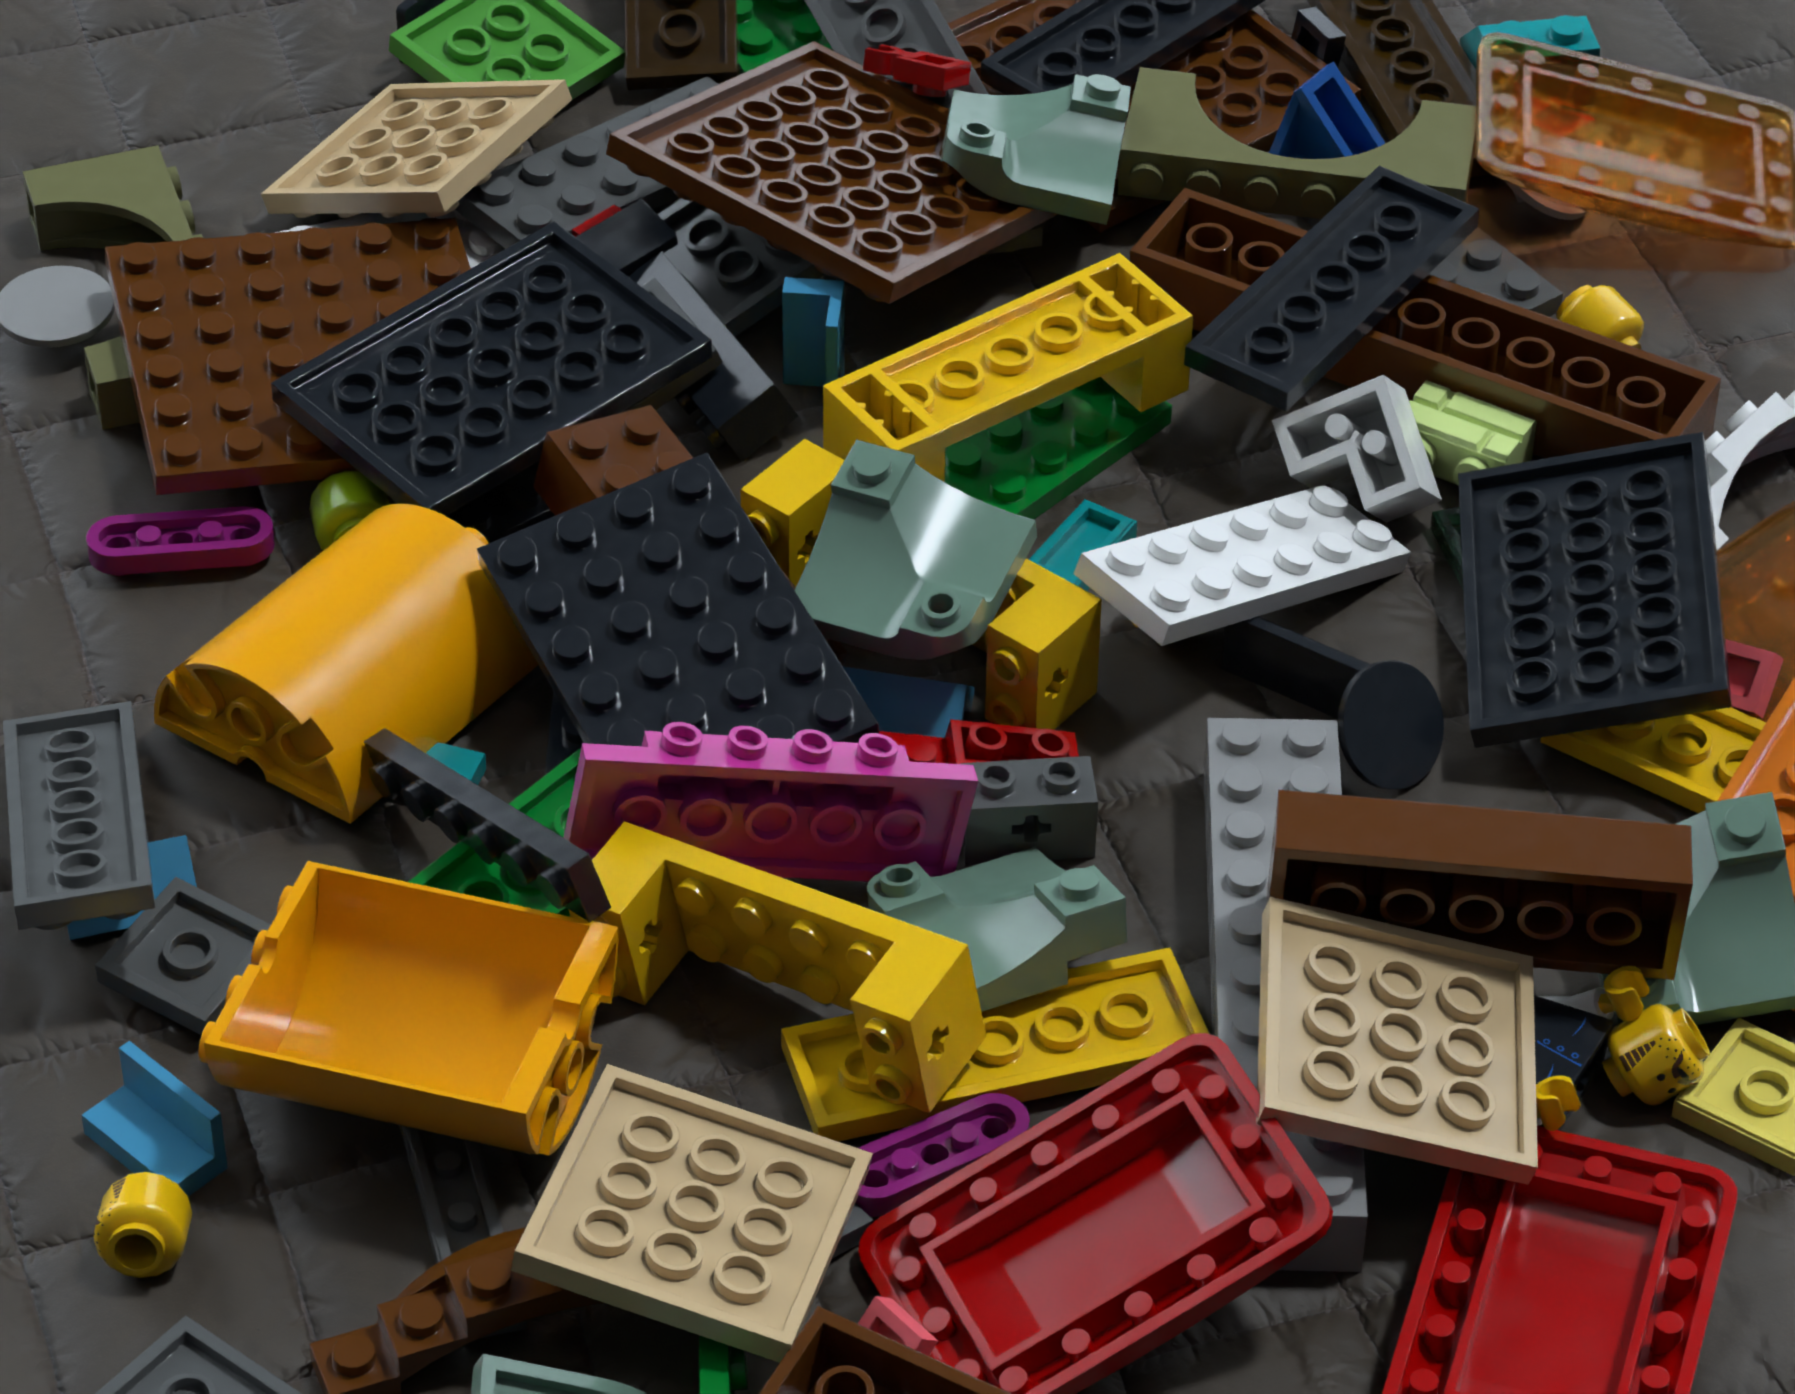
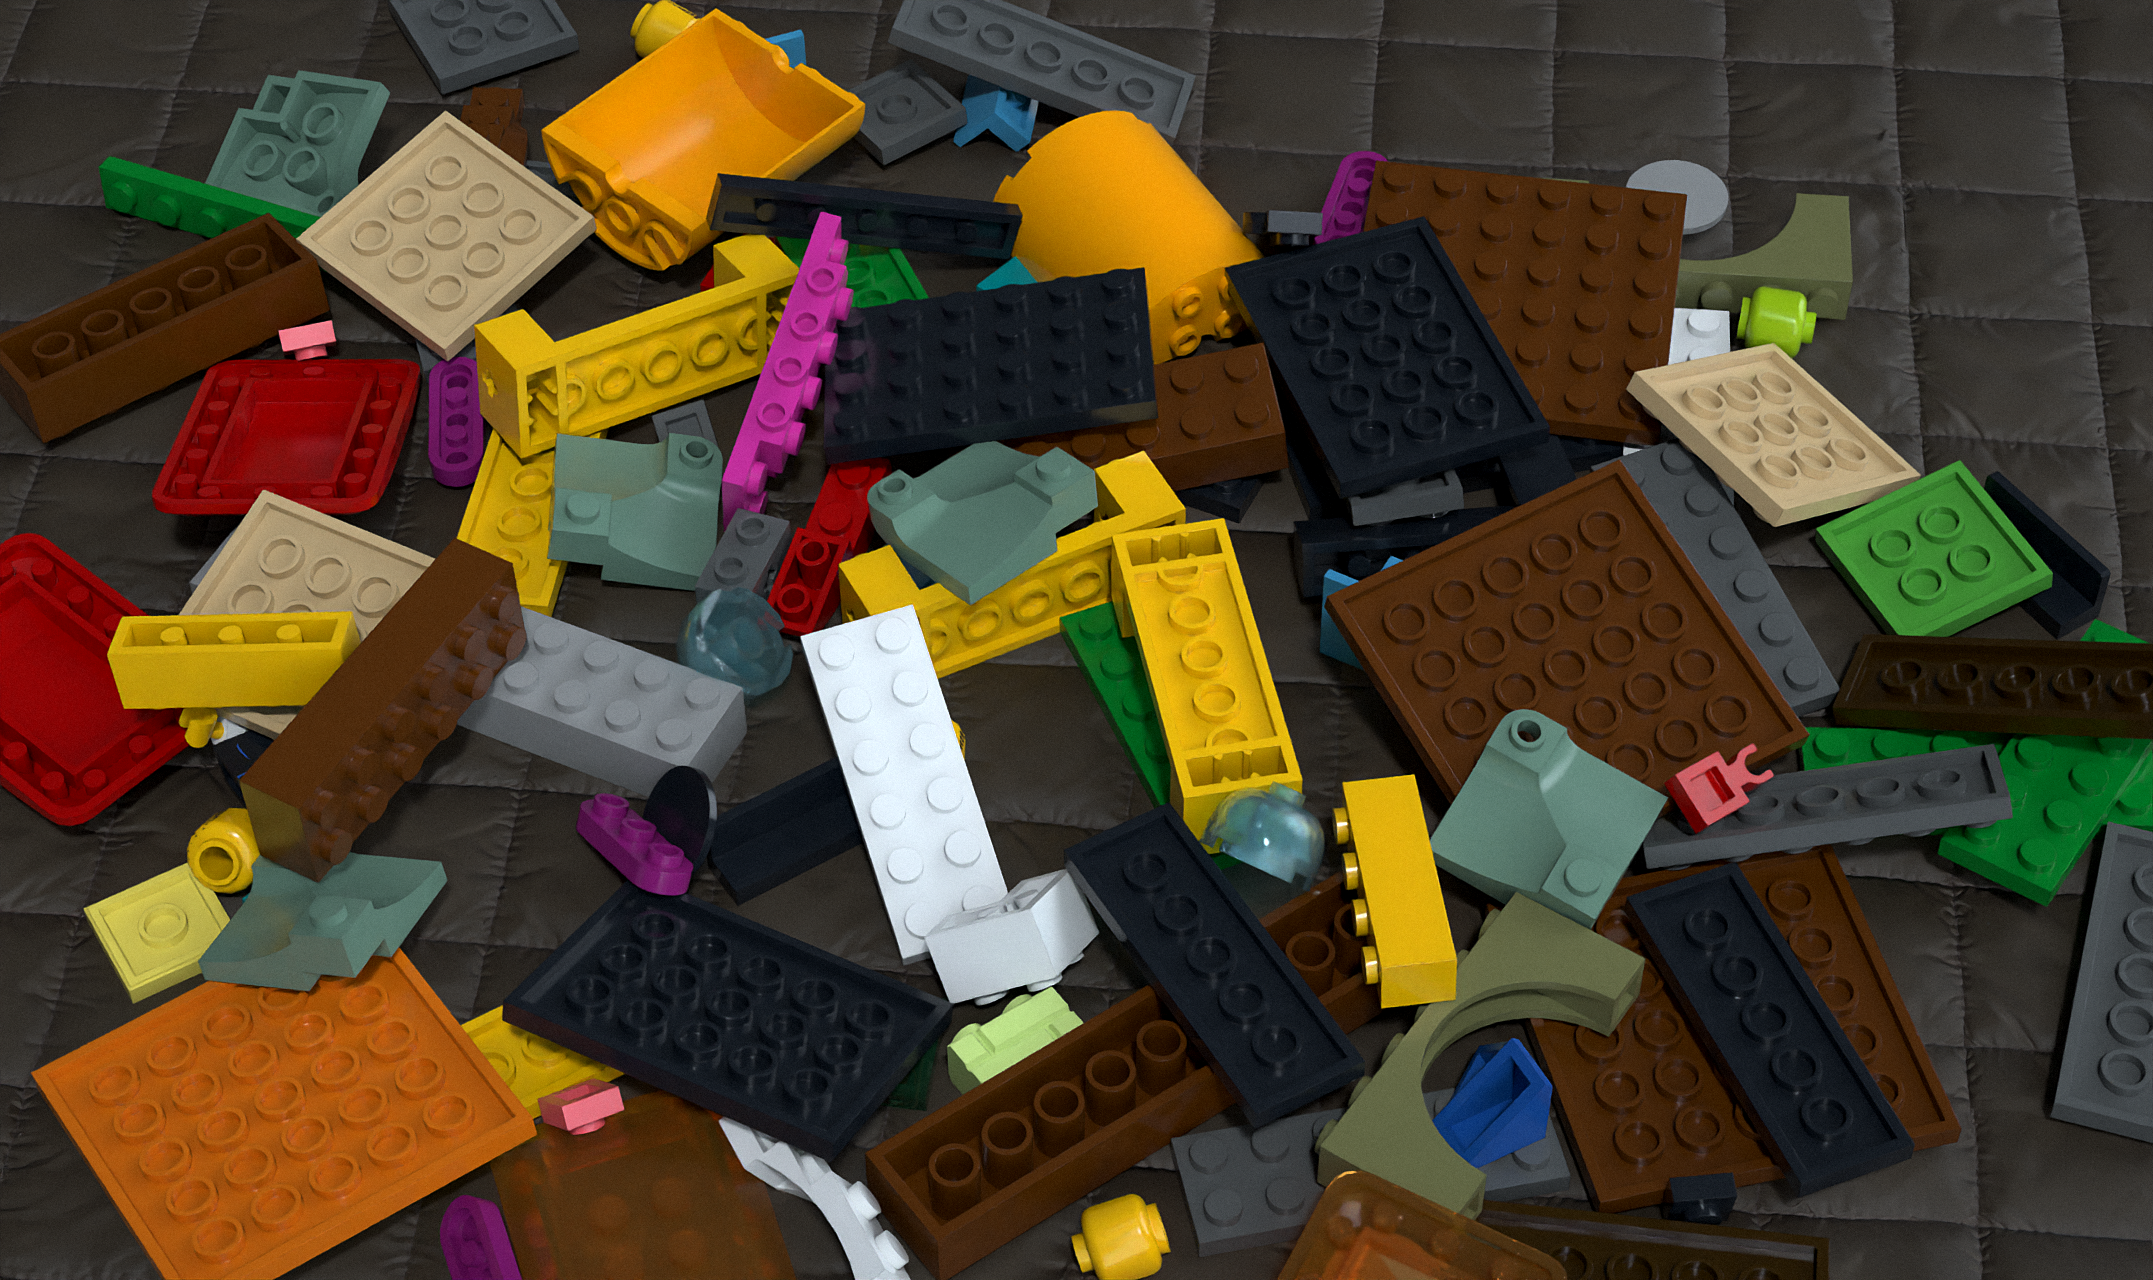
camera: 115 degrees right, 5 degrees up
teal tile [1029,499,1137,591] -> none
none -> yellow brick [107,611,361,710]
none -> magenta plate [575,793,693,895]
none -> clear light blue cylinder [676,587,793,703]
none -> clear light blue cylinder [1199,781,1325,892]
none -> black hinge [1242,210,1323,249]
none -> yellow brick [1332,774,1457,1009]
none -> lime head [1736,286,1817,359]

